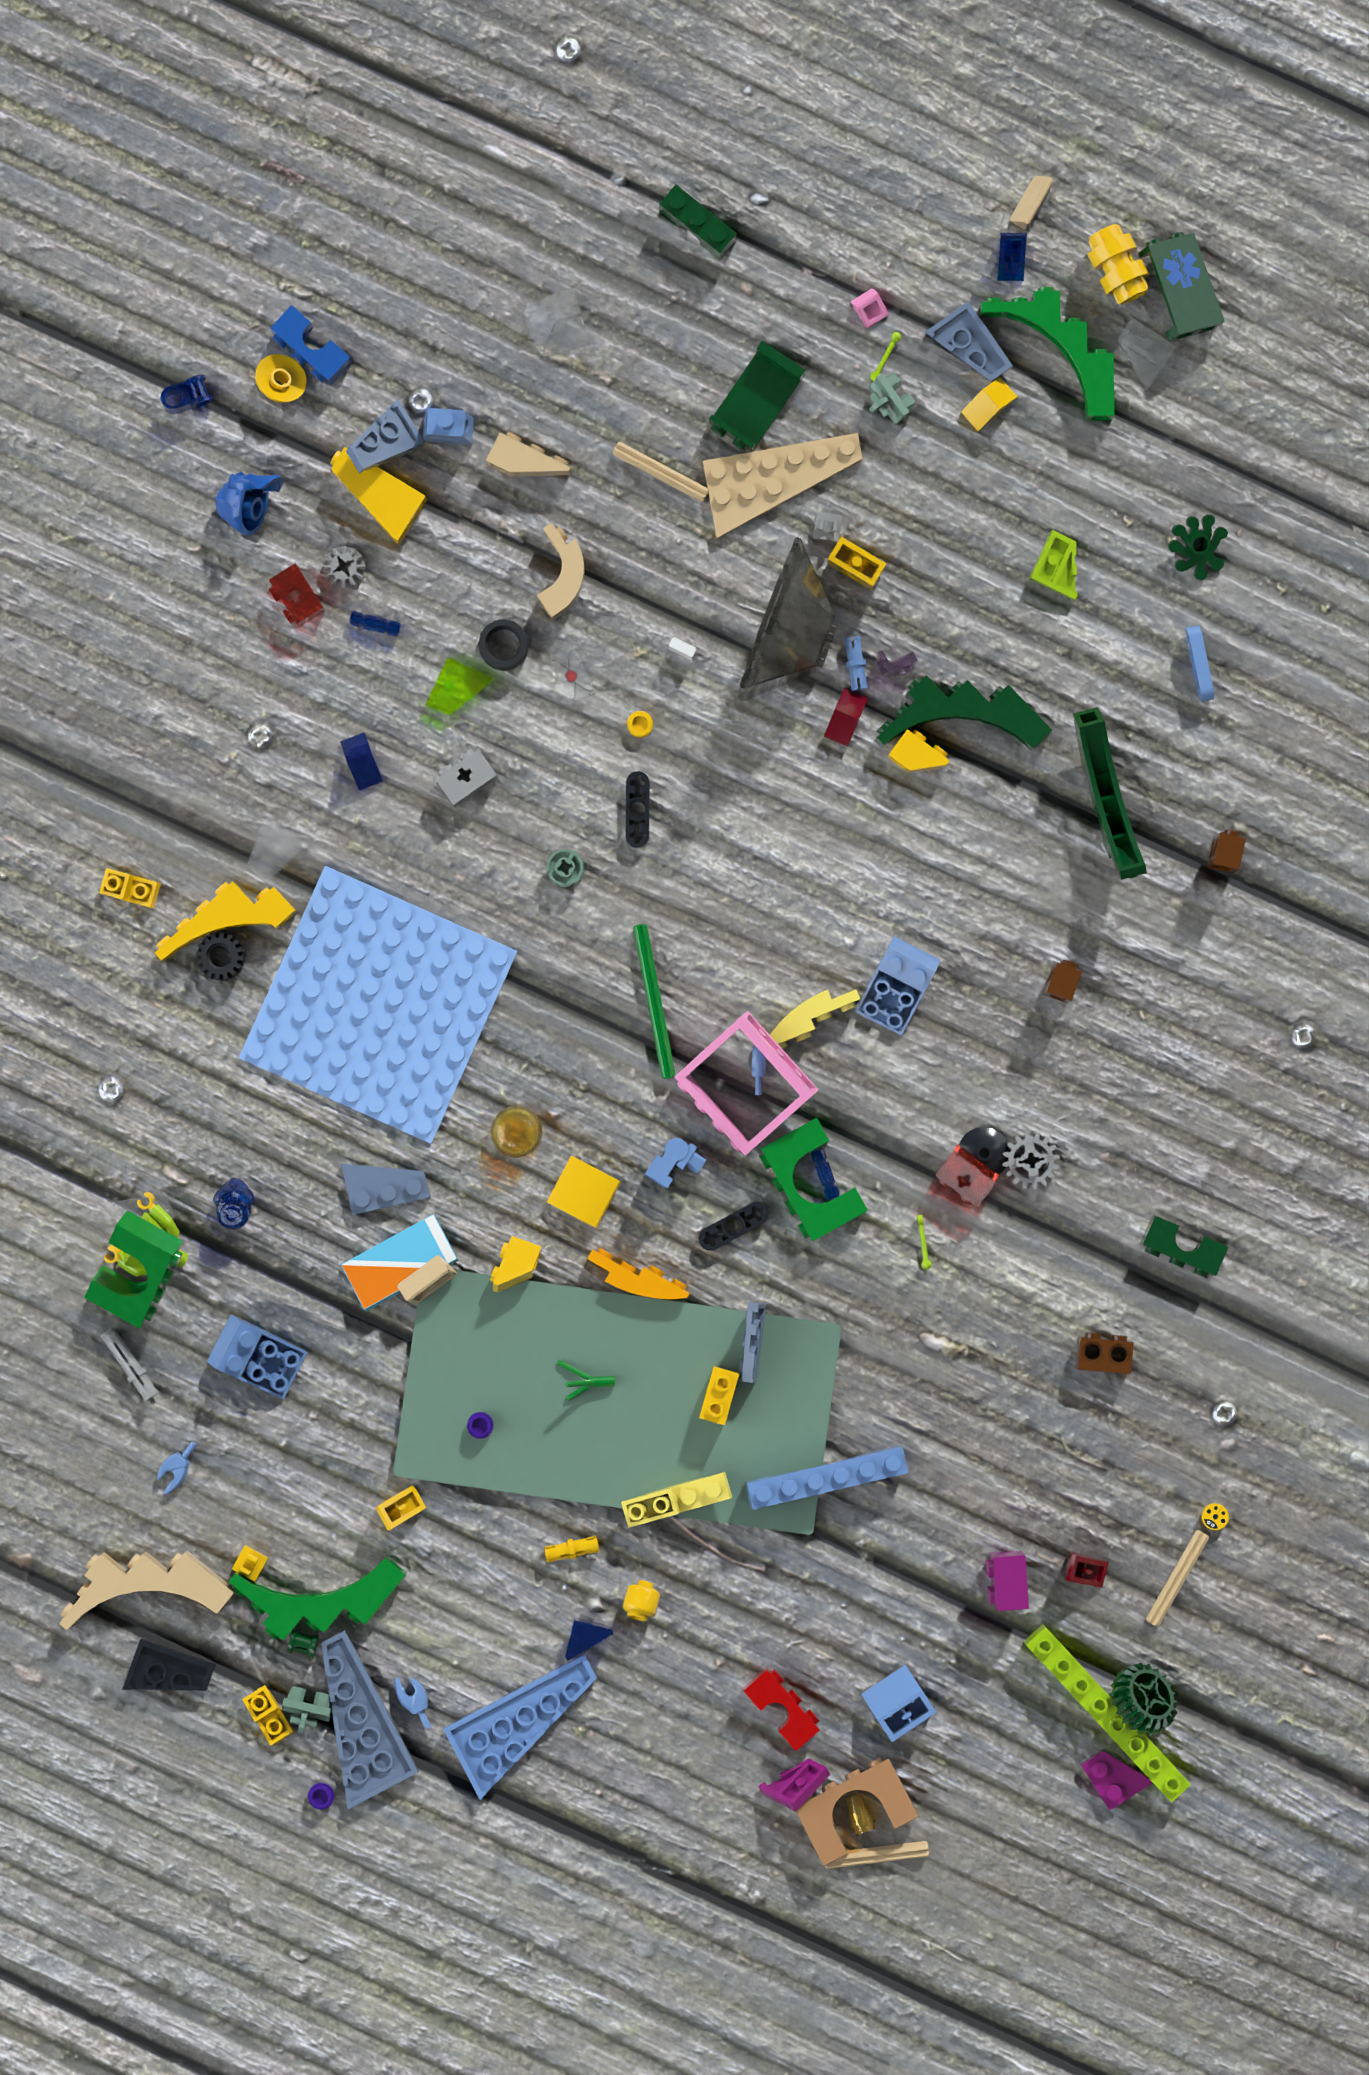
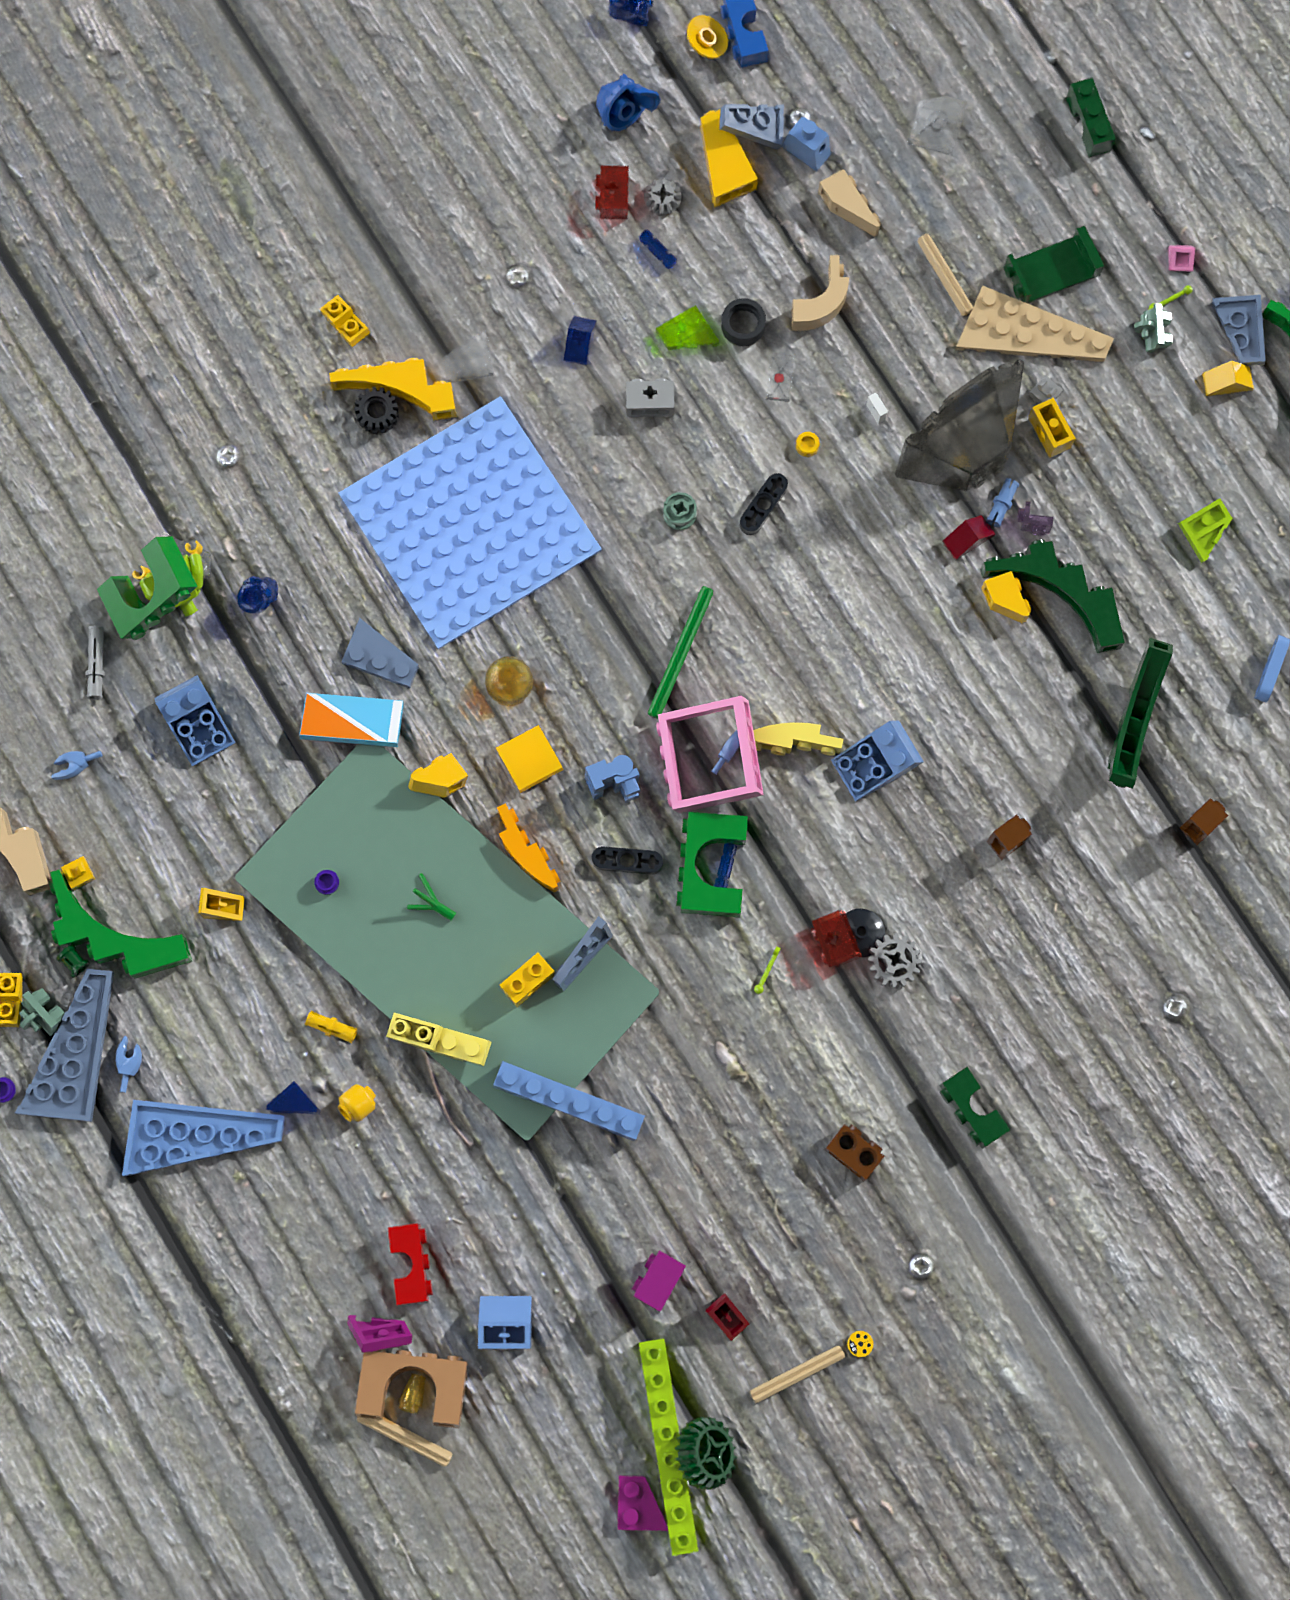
camera: 30 degrees right, 10 degrees down
tan slope [397,1255,457,1305] -> none

